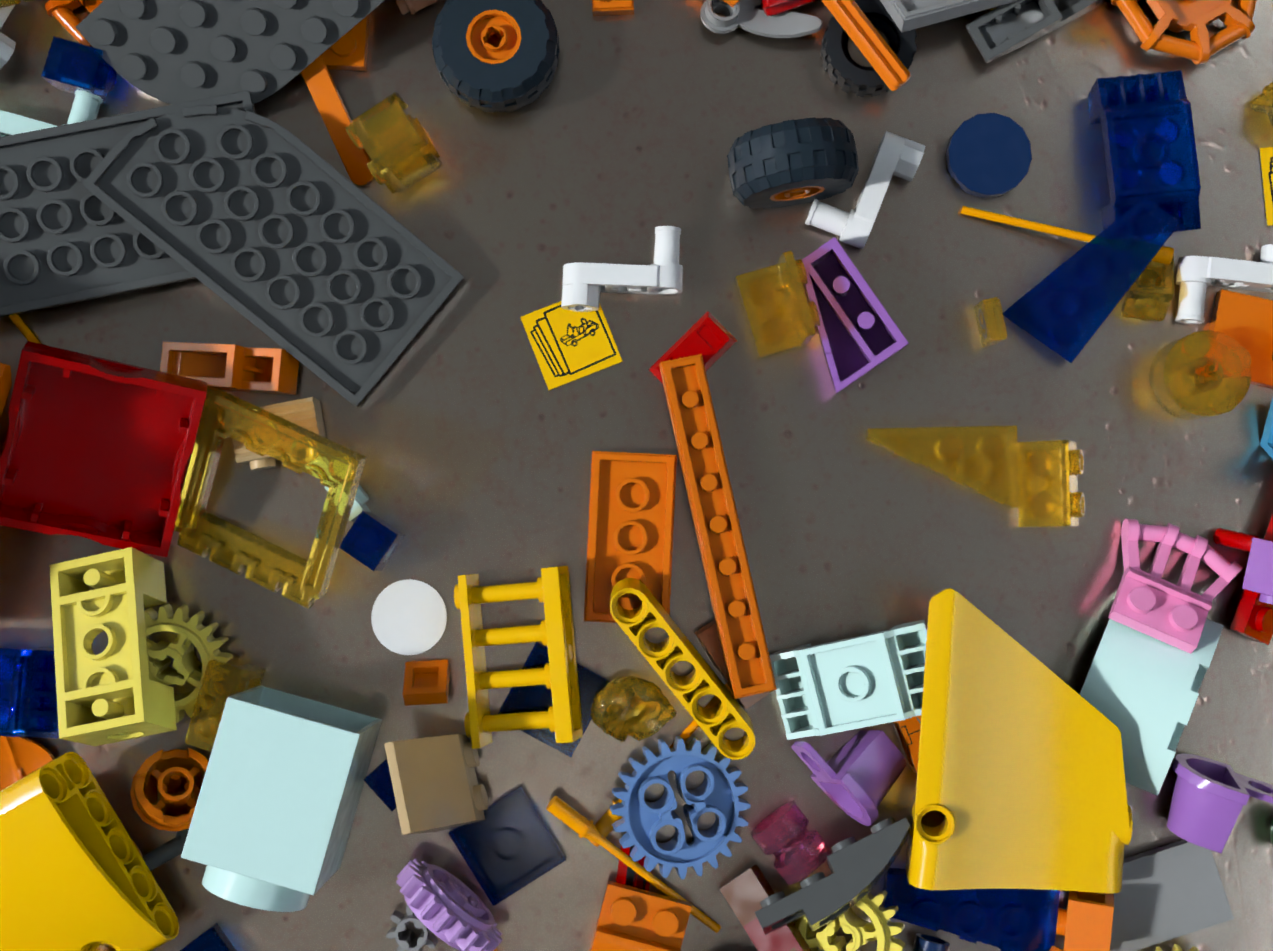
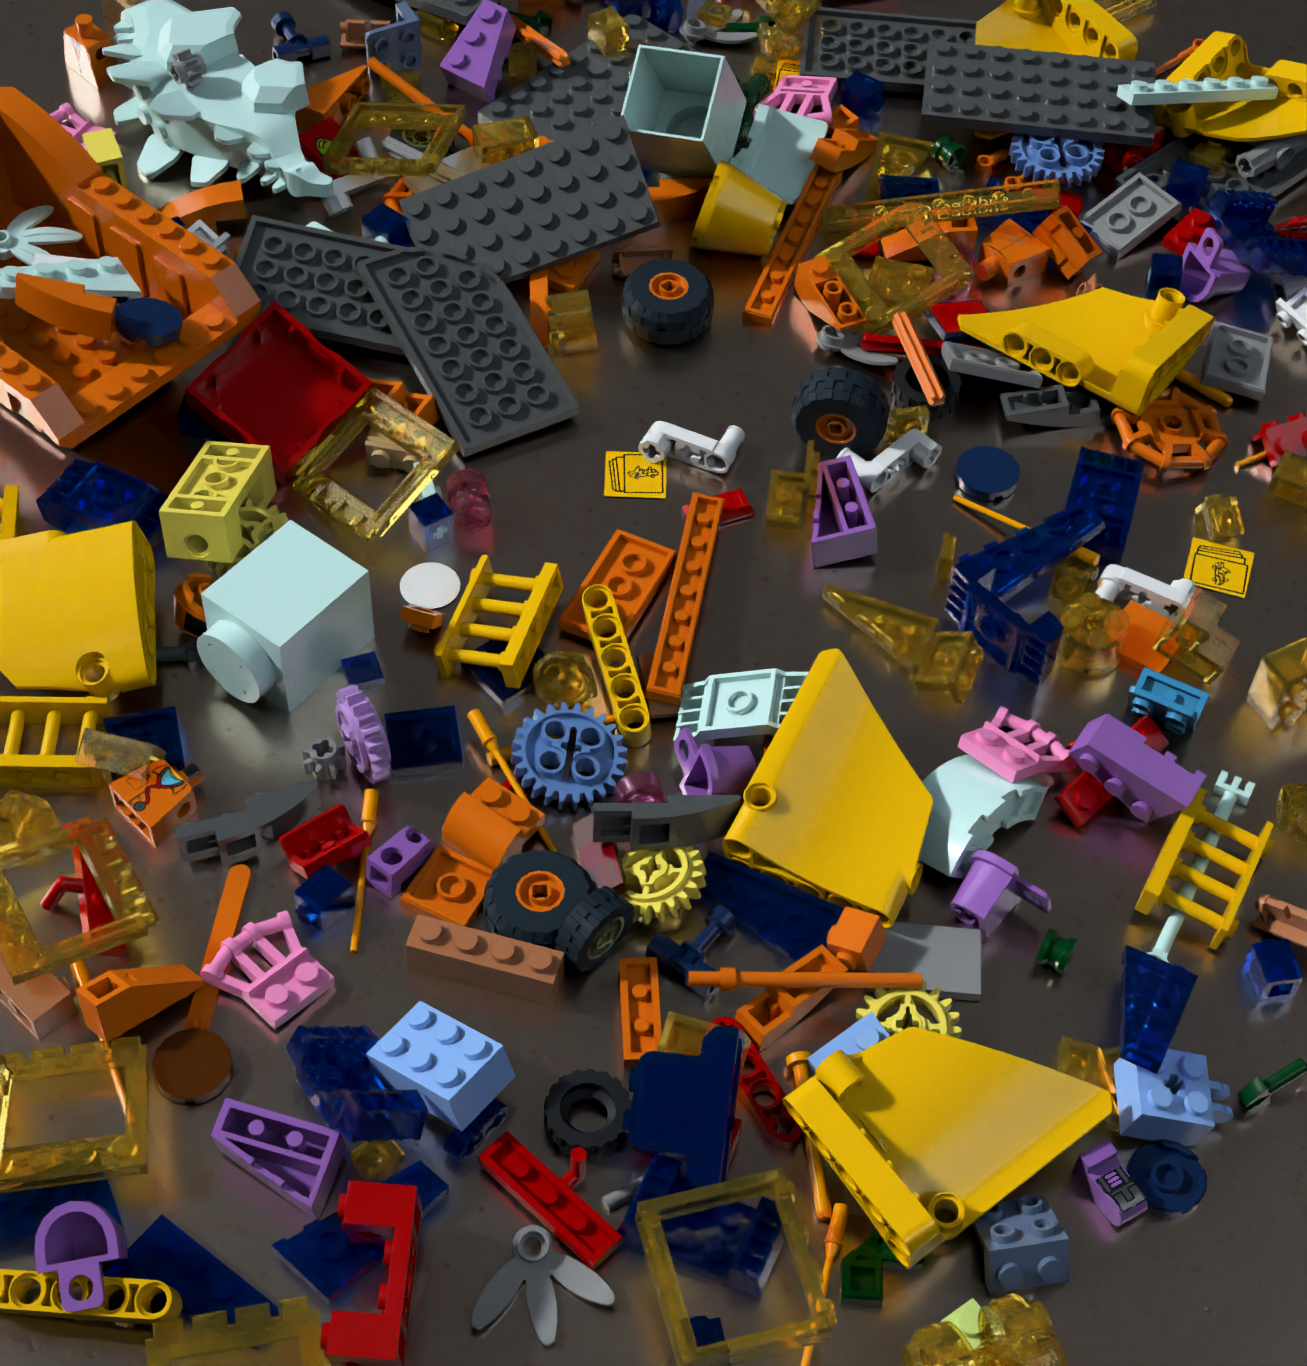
camera: 20 degrees right, 35 degrees down
tan slope [384,734,488,835] -> none
none -> clear pink wheel [445,469,493,532]
none -> clear yellow bracket [884,405,930,445]
none -> clear blue plate [944,555,1064,687]

